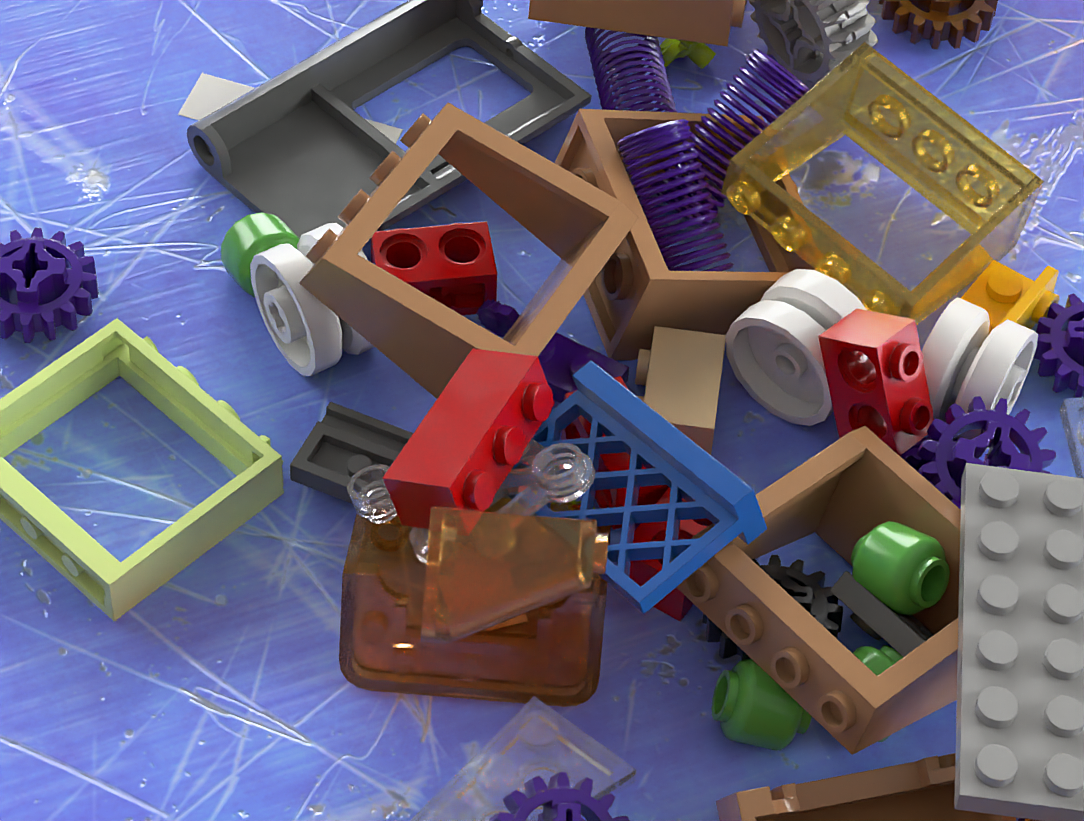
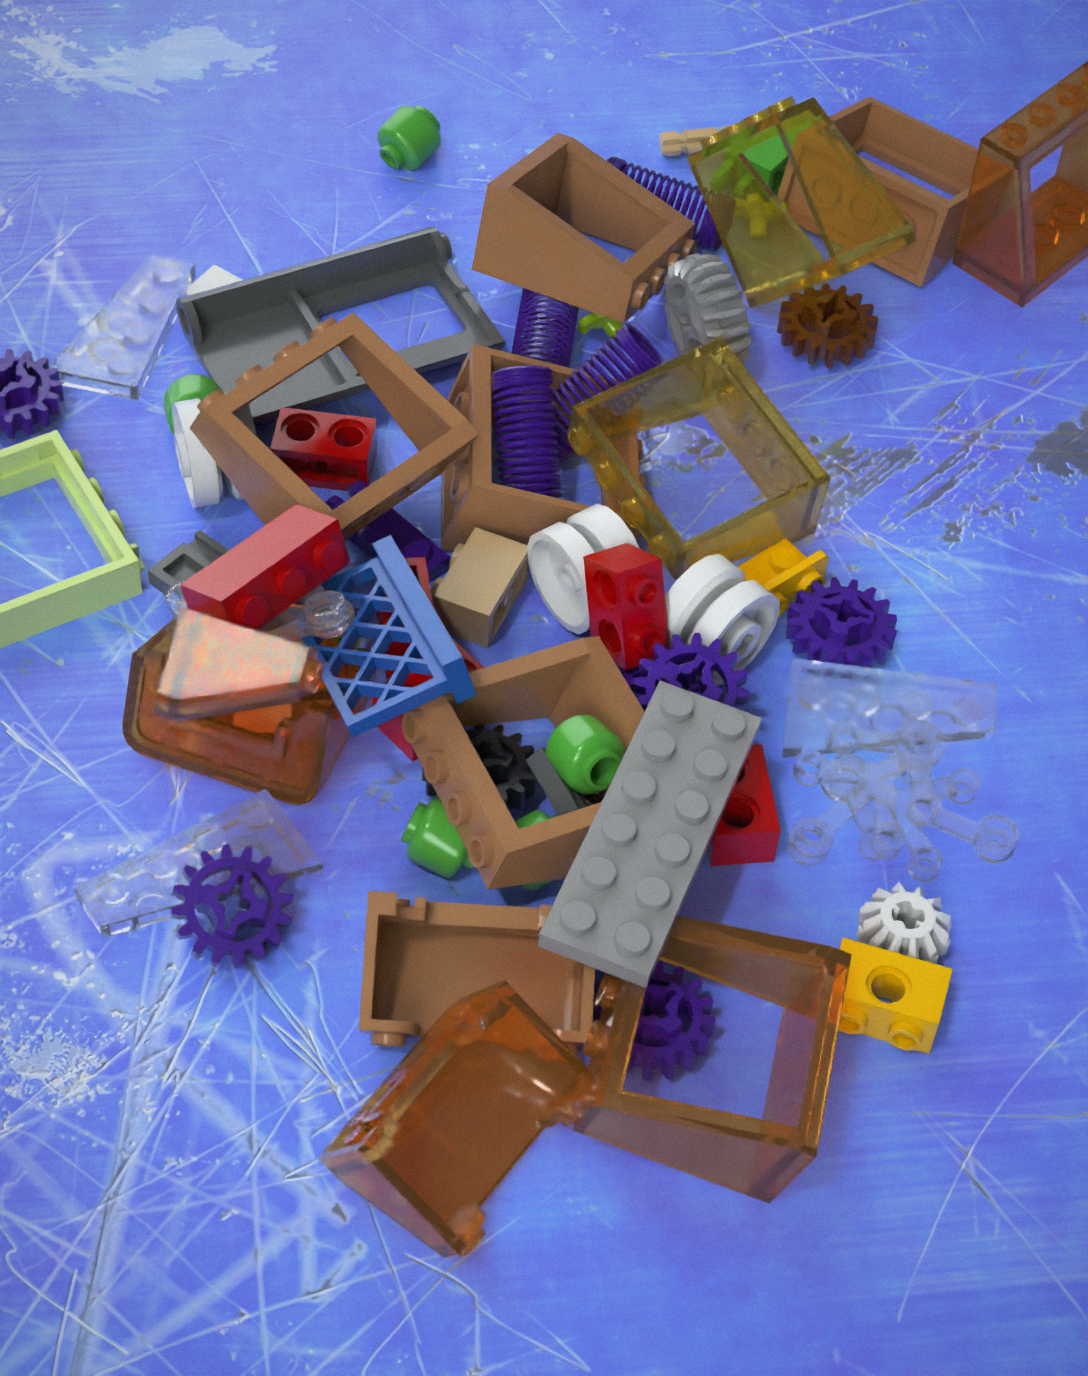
camera: 15 degrees right, 0 degrees up
none -> clear wing [49,254,196,400]

